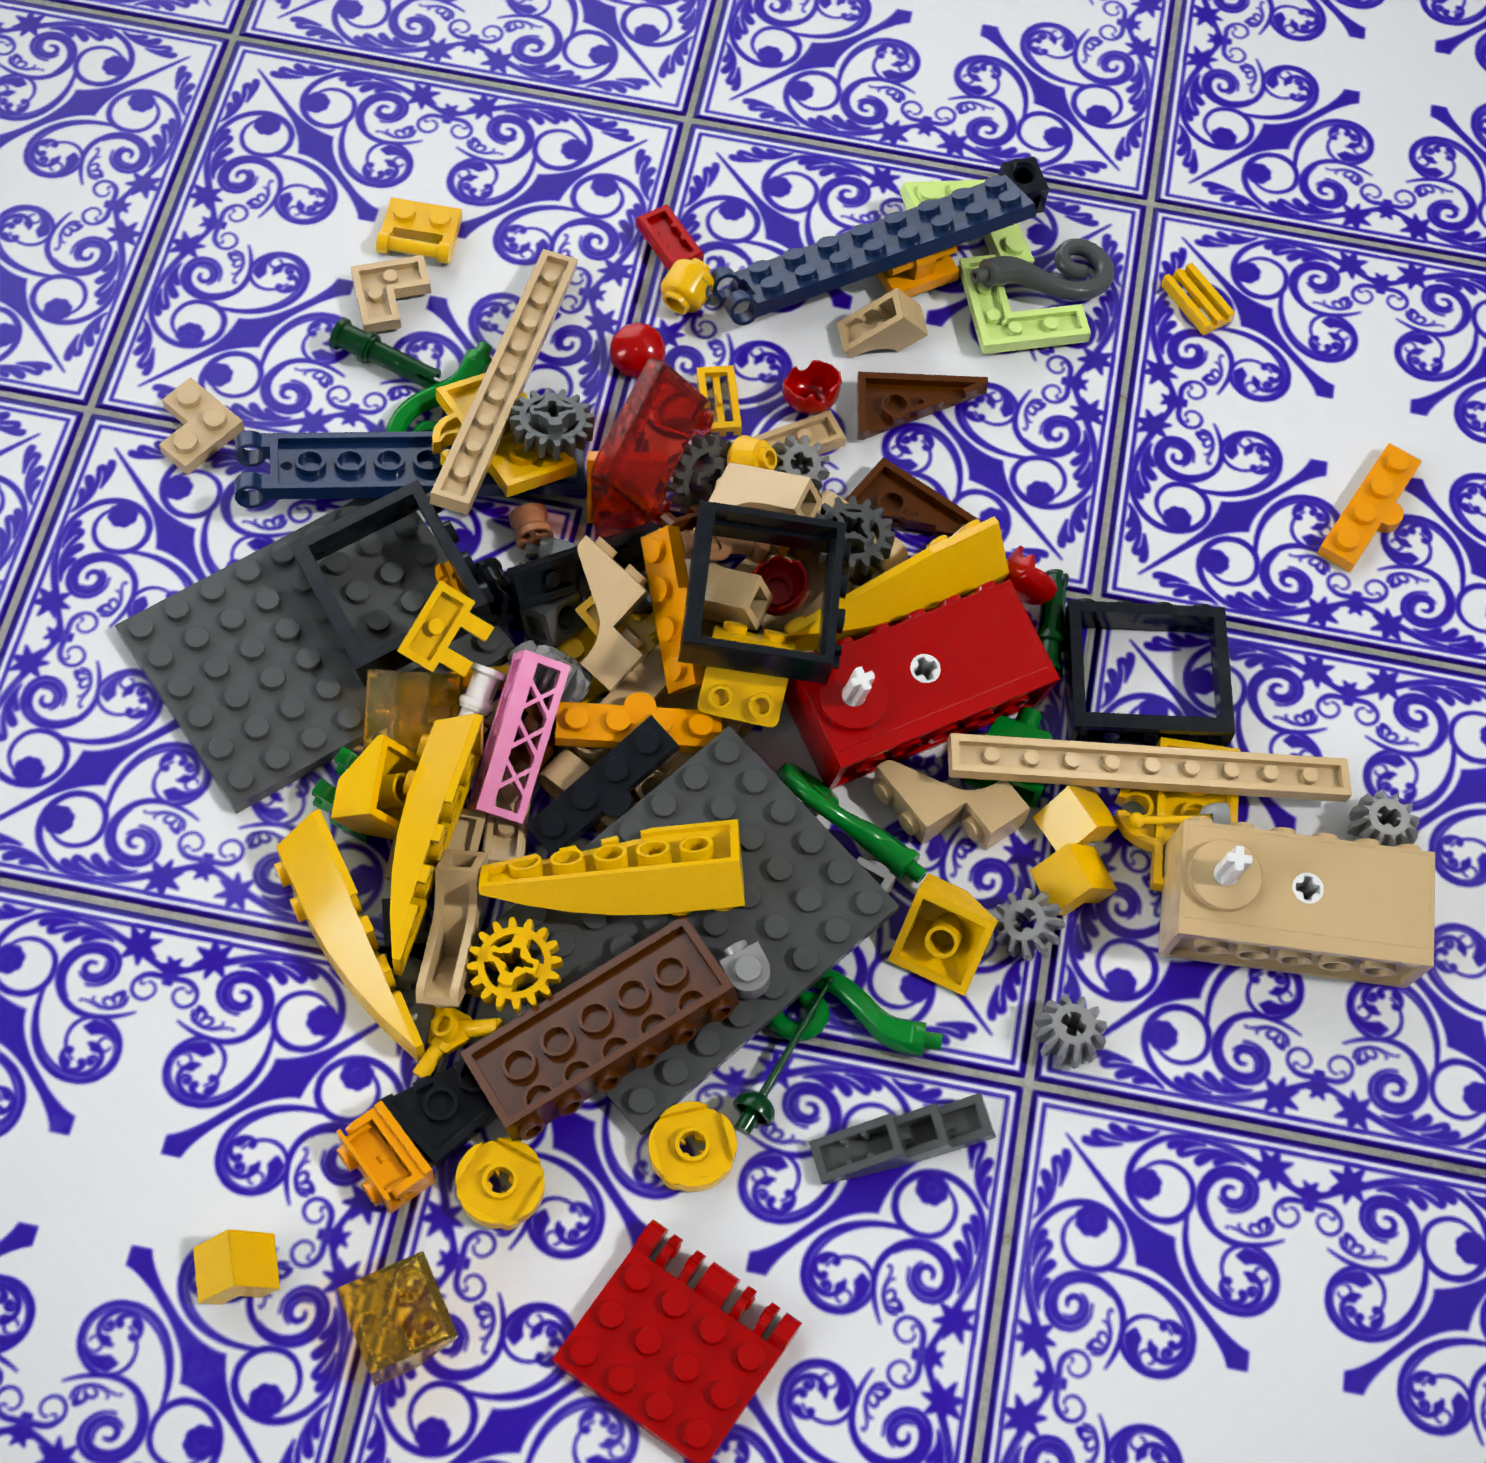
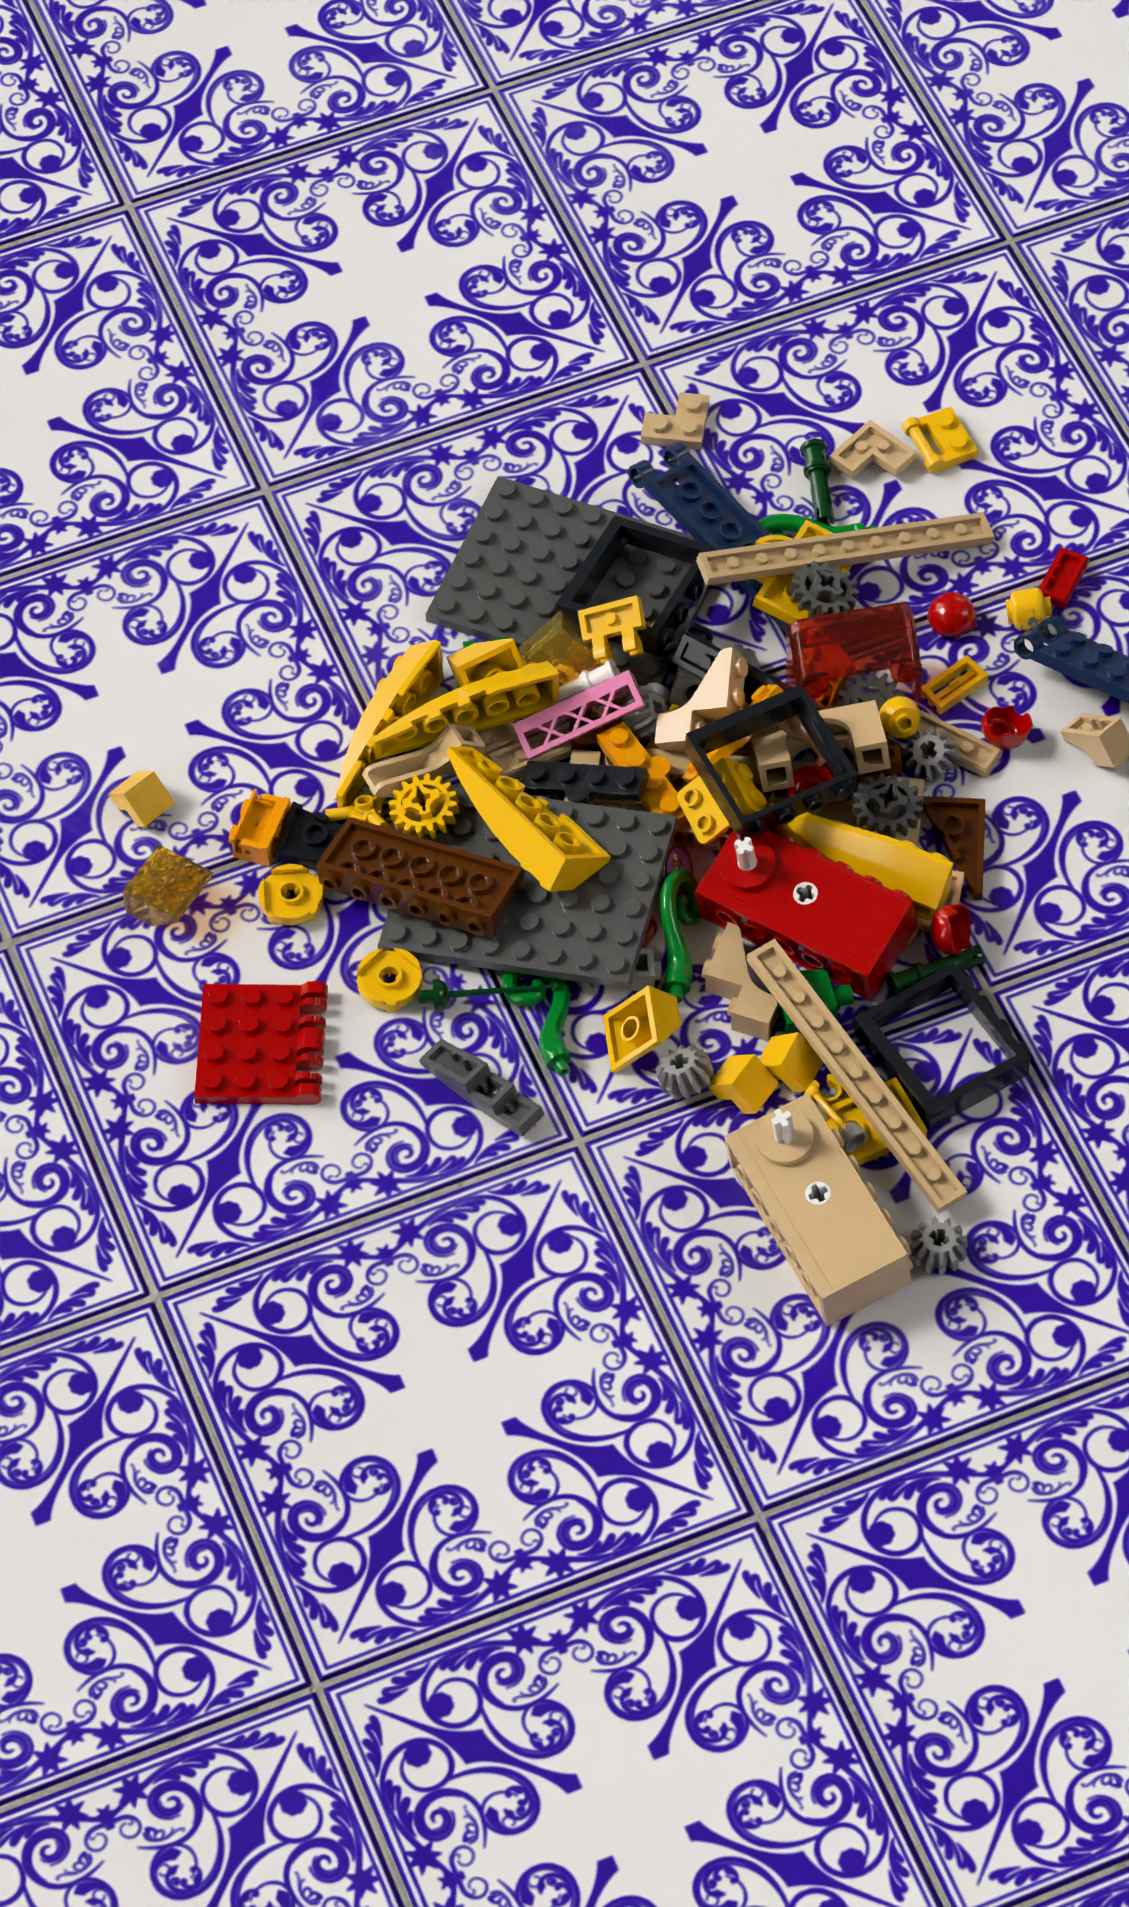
camera: 65 degrees right, 5 degrees down
nougat wheel [509,503,554,550] -> none
light grey plate [719,940,770,1000] -> none
reddish brown wing [857,372,988,440] -> none
light grey gear [1033,993,1107,1069] -> none

